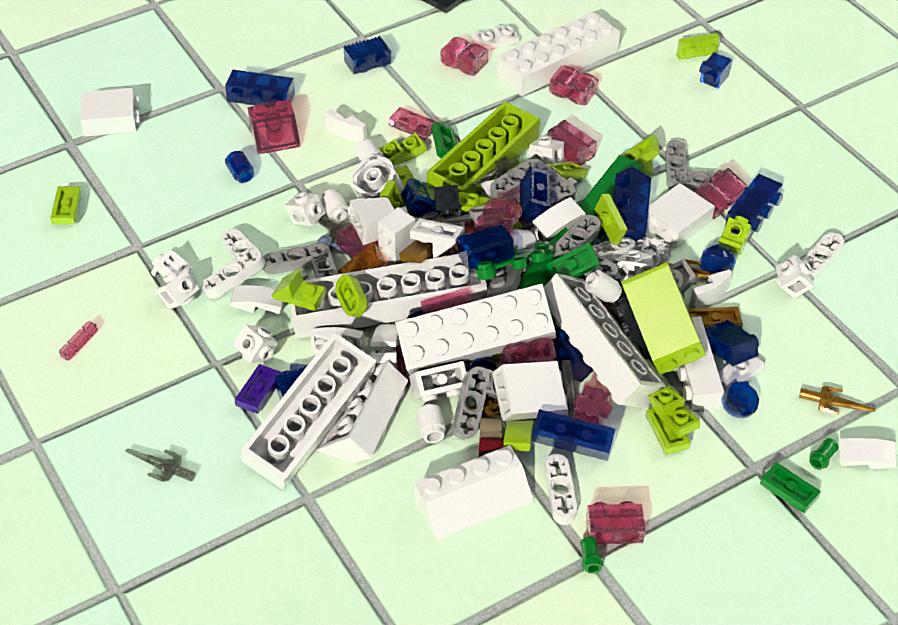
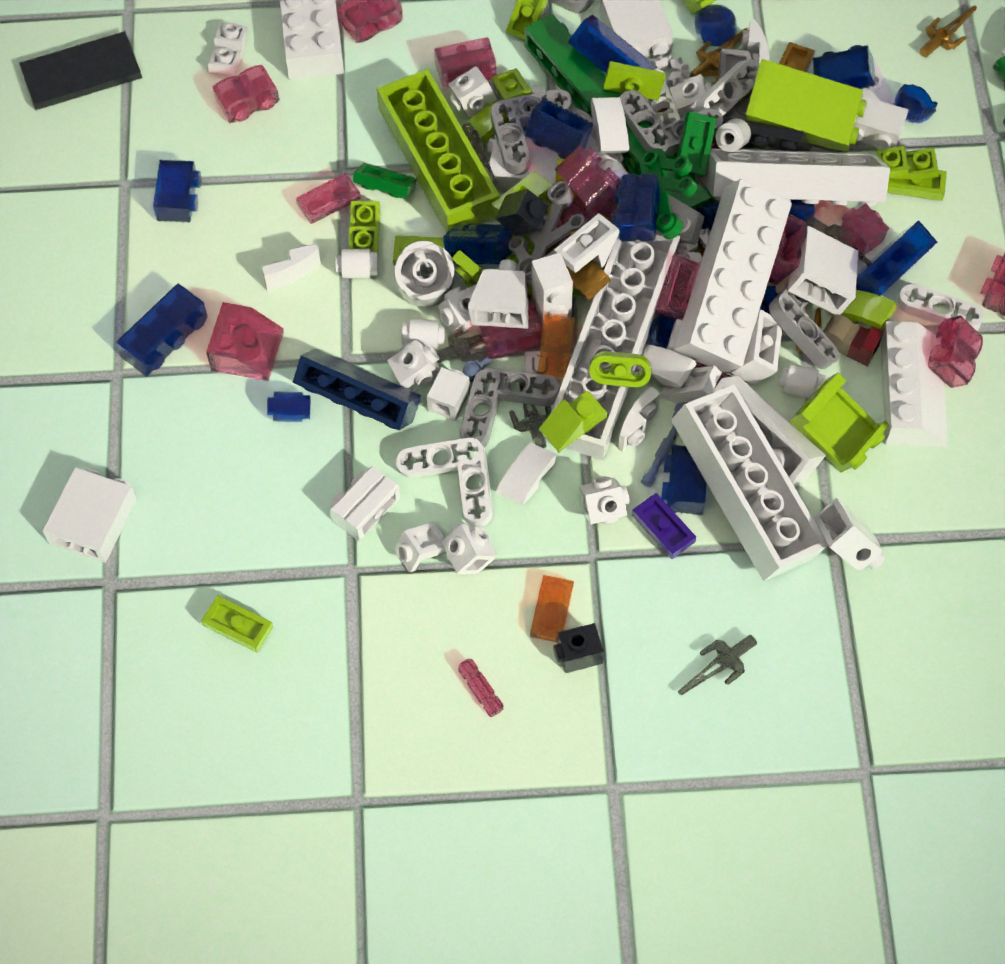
camera: 60 degrees left, 15 degrees up
none -> dark blue brick [292,348,422,431]
none -> white brick [330,466,401,541]
none -> white brick [427,367,470,421]
none -> clear orange plate [530,575,574,642]
none -> black brick [553,623,604,673]
none -> lime panel [789,372,889,472]
none -> white torso [814,497,885,571]
none -> clear pink brick [928,315,983,388]

